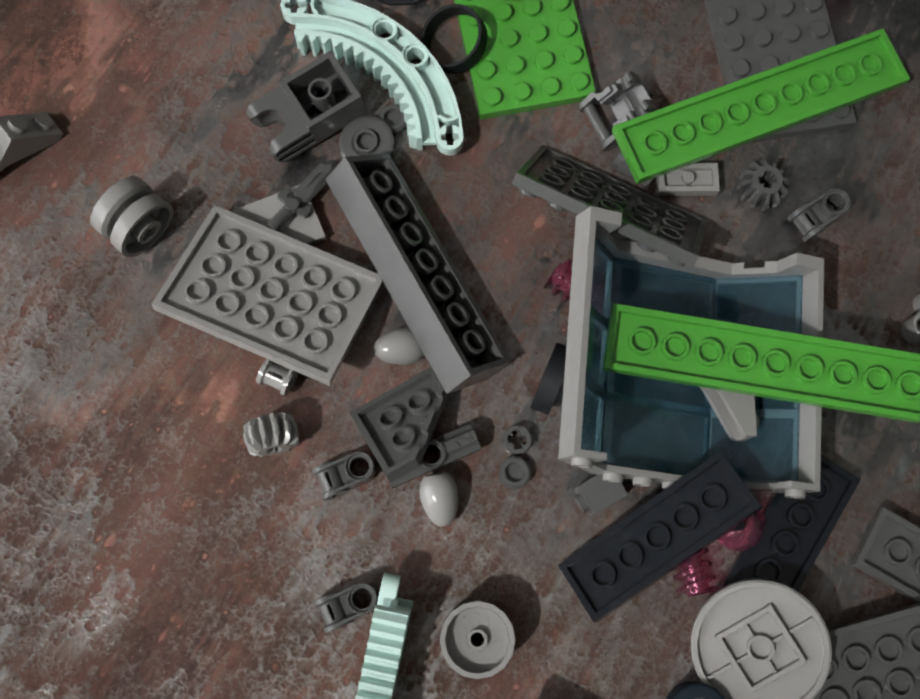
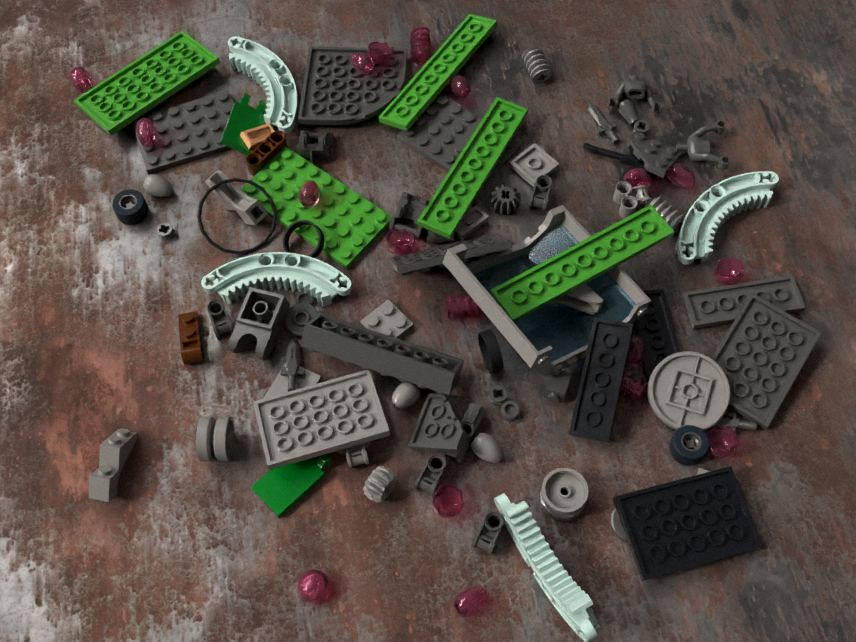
camera: 35 degrees left, 15 degrees down
none -> reddish brown plate [178,311,204,365]
none -> dark grey piece [207,300,234,339]
none -> green tile [251,454,332,518]
none -> clear pink hair [297,570,333,605]
none -> light grey plate [360,299,414,339]
none -> clear pink hair [386,229,416,255]
none -> clear pink hair [432,483,464,518]
none -> clear pink animal [454,587,488,618]
none -> light grey plate [509,143,559,187]

